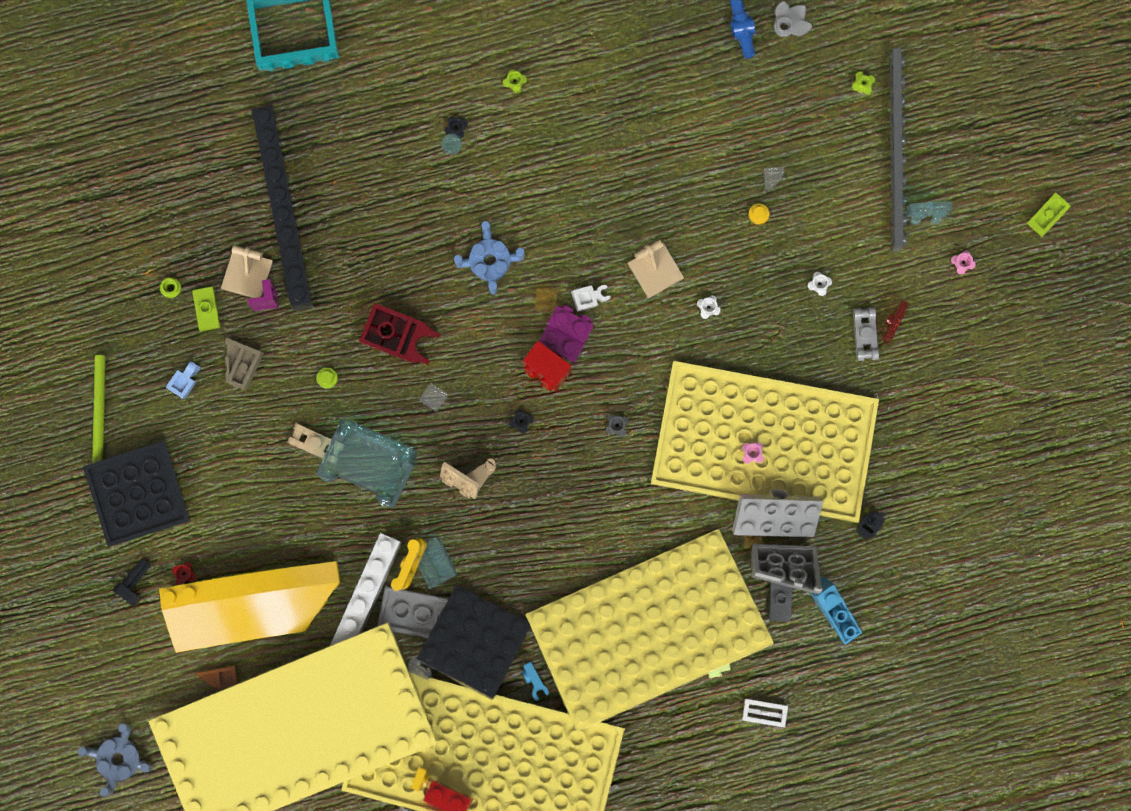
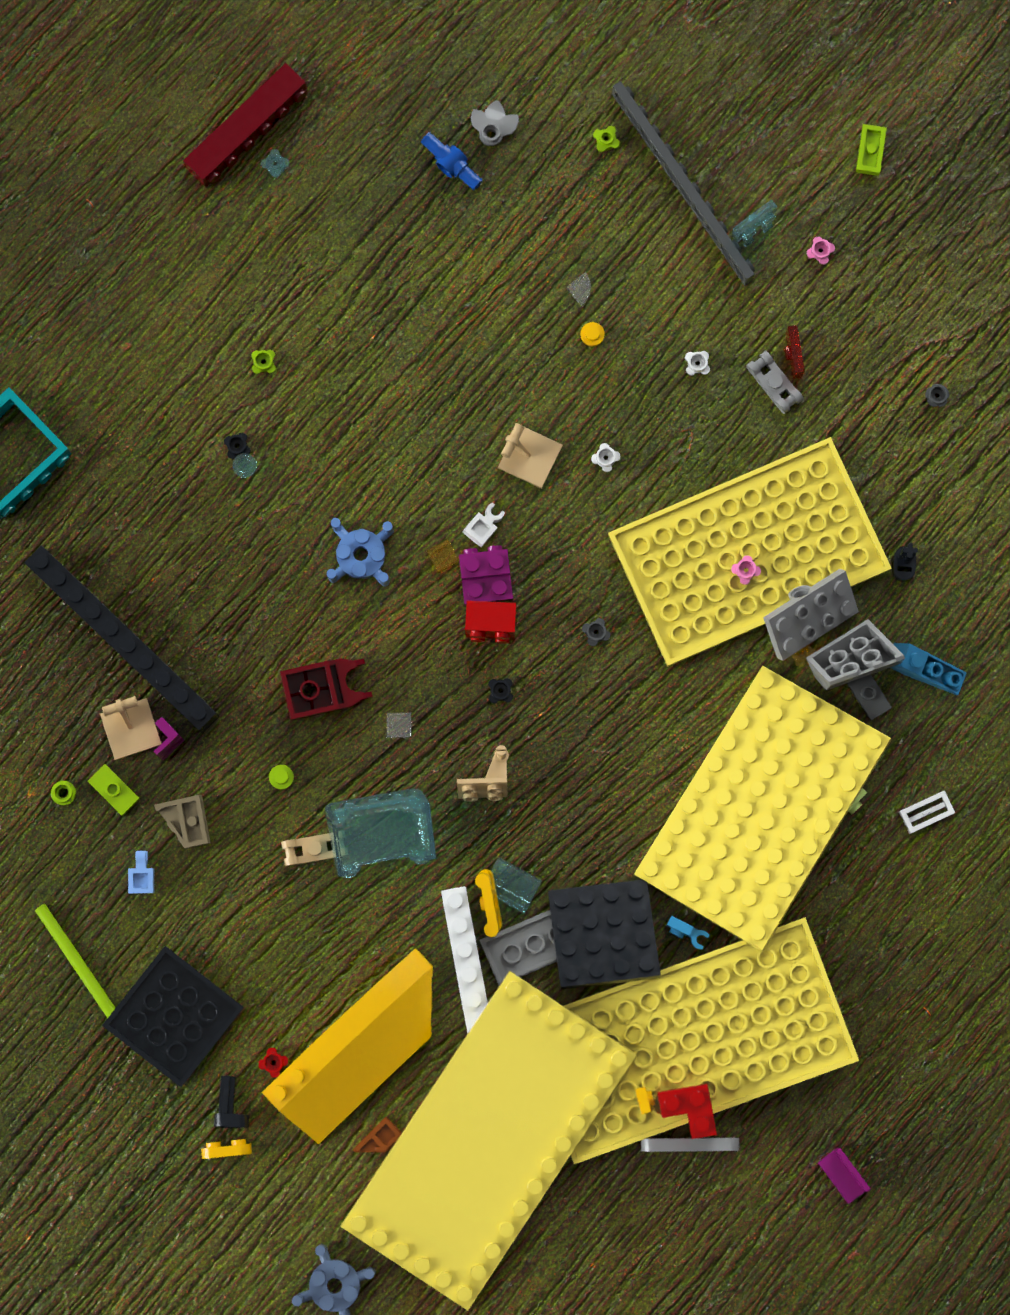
camera: 30 degrees left, 0 degrees up
clear tile [409,657,432,680] -> none
none -> yellow plate [201,1139,252,1159]
none -> dark grey plate [925,384,949,407]

